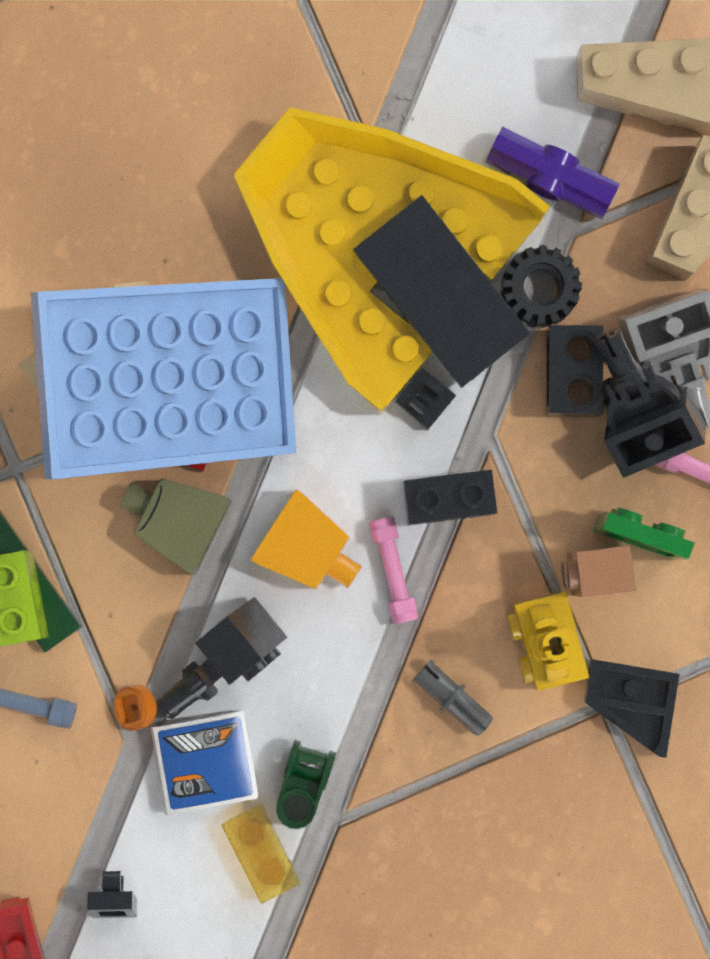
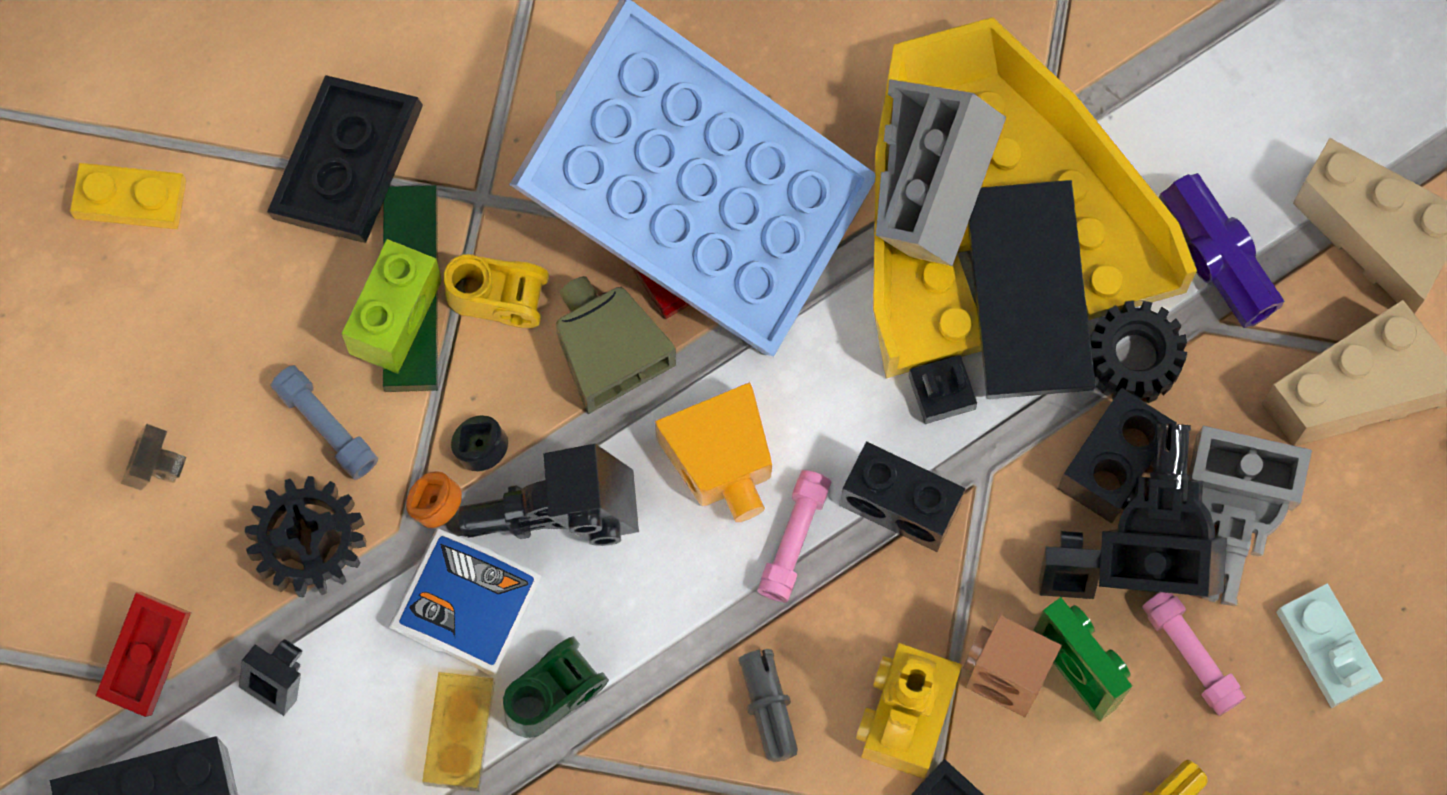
camera: 30 degrees right, 15 degrees down
none -> black gear [245,476,367,598]
none -> yellow piece [444,254,549,328]
none -> black tile [451,415,508,472]
none -> light grey wedge [876,79,1006,266]
none -> black tile [1039,531,1101,599]

